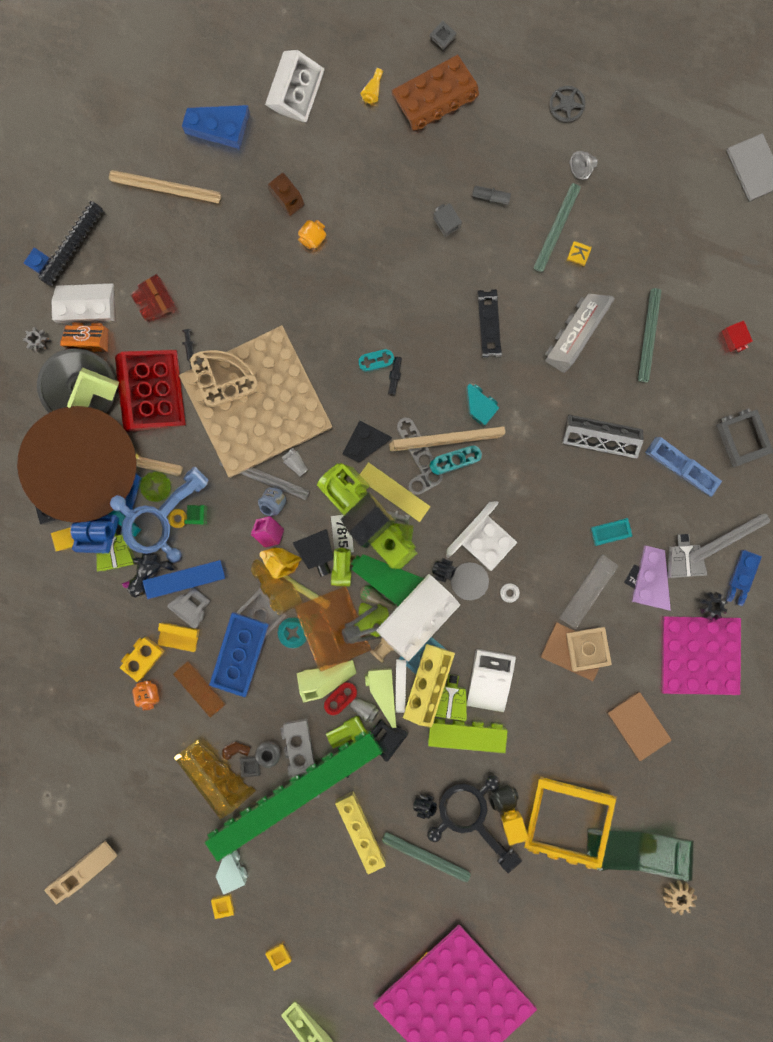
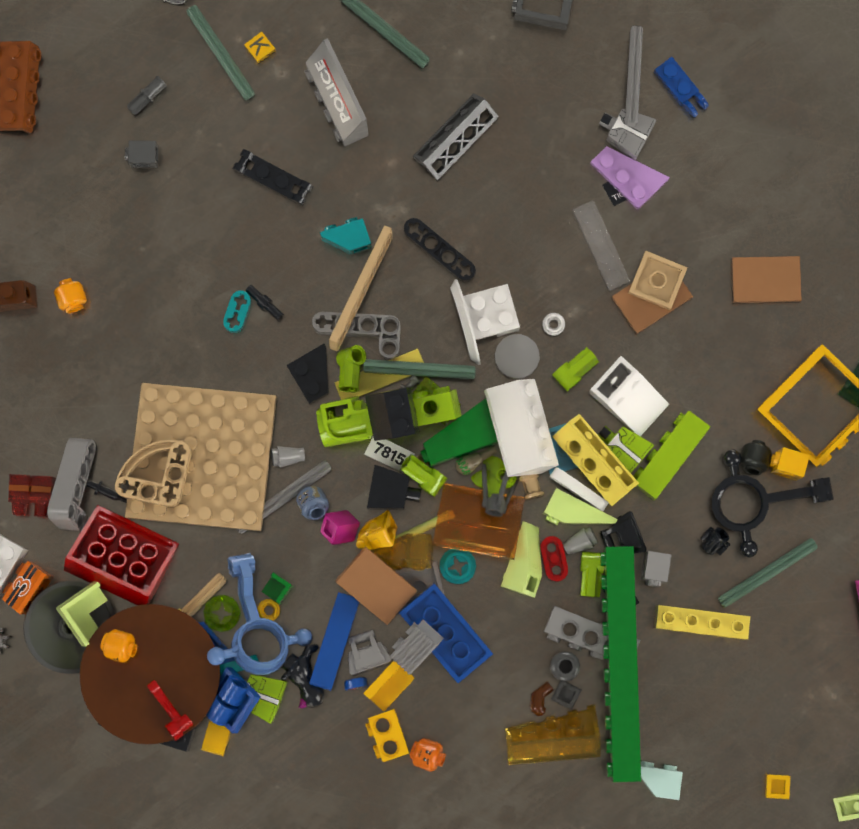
camera: 55 degrees left, 5 degrees down
clear orange tile [173,661,226,718] -> none
yellow tile [211,894,235,919] -> none
teal beam [430,445,482,475] -> none
black gear [432,558,456,583] -> none
teal tile [590,518,633,546] -> none
medium blue slope [645,437,722,497] -> none
dark pink plate [662,616,741,695] -> none
black piece [699,592,728,620] -> none
none -> light grey beam [47,438,96,531]
none -> light orange head [101,629,137,663]
none -> red brick [147,680,193,741]
none -> medium nougat tile [335,546,417,625]
none -> lime piece [336,345,366,393]
none -> blue tile [344,677,368,691]
none -> sand green axle [363,359,476,379]
none -> light grey brick [390,620,443,675]
none -> black beam [404,218,476,282]
none -> lime piece [552,347,599,392]
none -> light grey brick [640,551,672,587]

